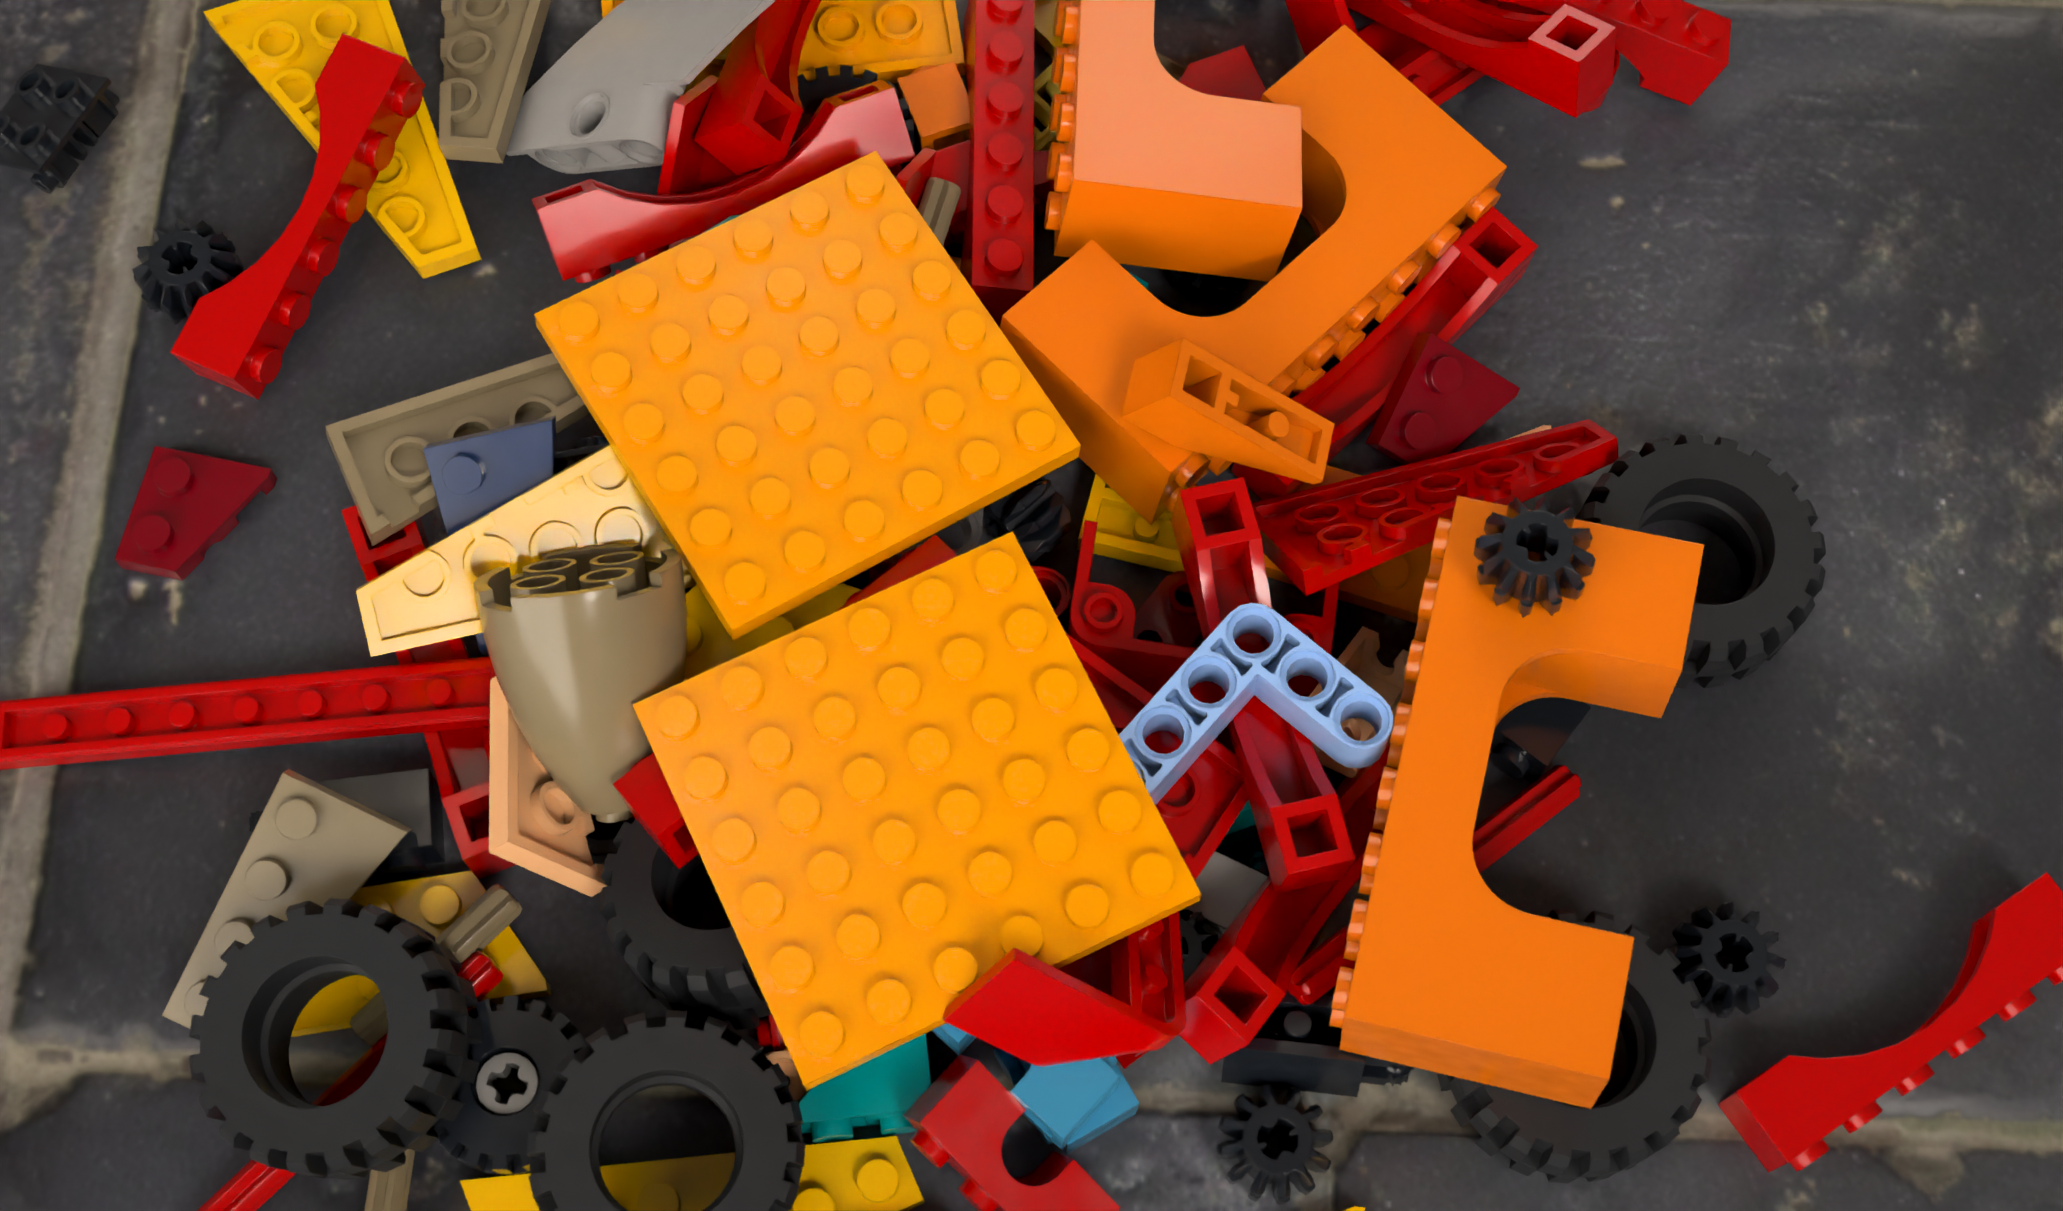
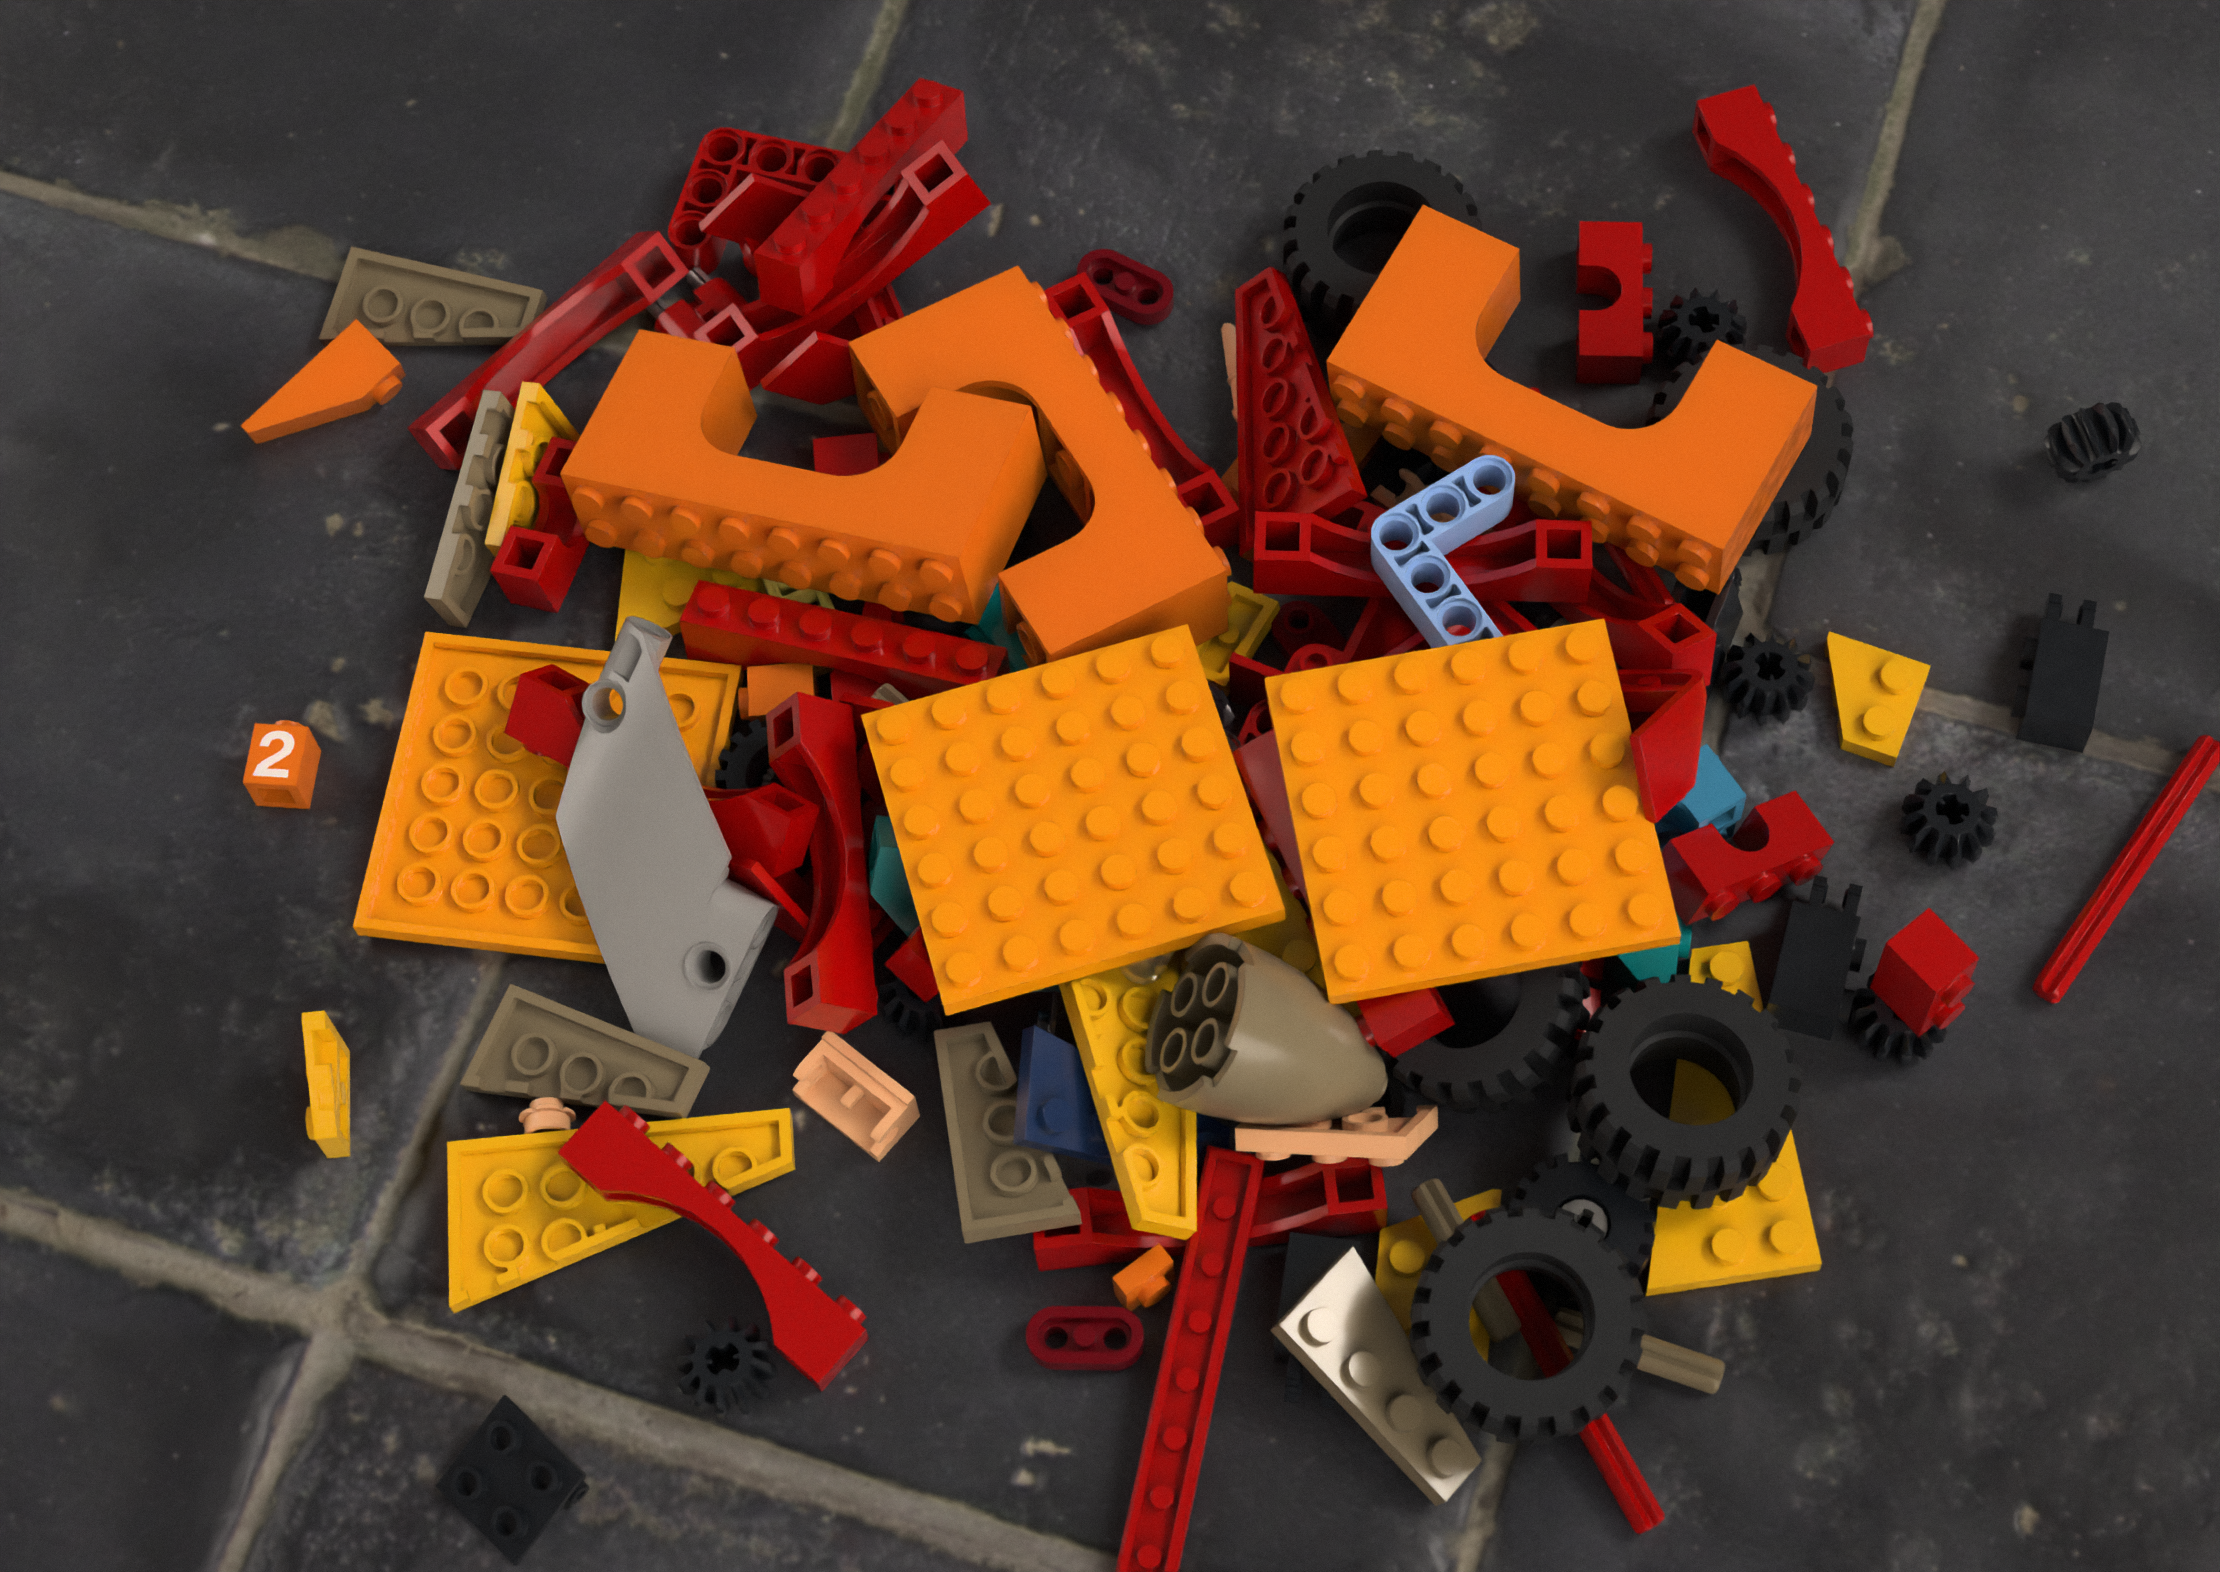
camera: 65 degrees left, 5 degrees down
dark red wing [114,446,277,581] -> none
orange slope [1121,337,1334,484] -> none
dark red wing [1366,333,1520,465] -> none
black gear [1473,495,1595,618] -> none
none -> light nougat plate [519,1097,576,1134]
none -> light nougat hinge [792,1031,920,1162]
none -> dark red plate [1026,1306,1145,1370]
none -> dark red plate [1077,249,1174,325]
none -> orange plate [1112,1243,1175,1311]
none -> red arch [1576,221,1653,384]

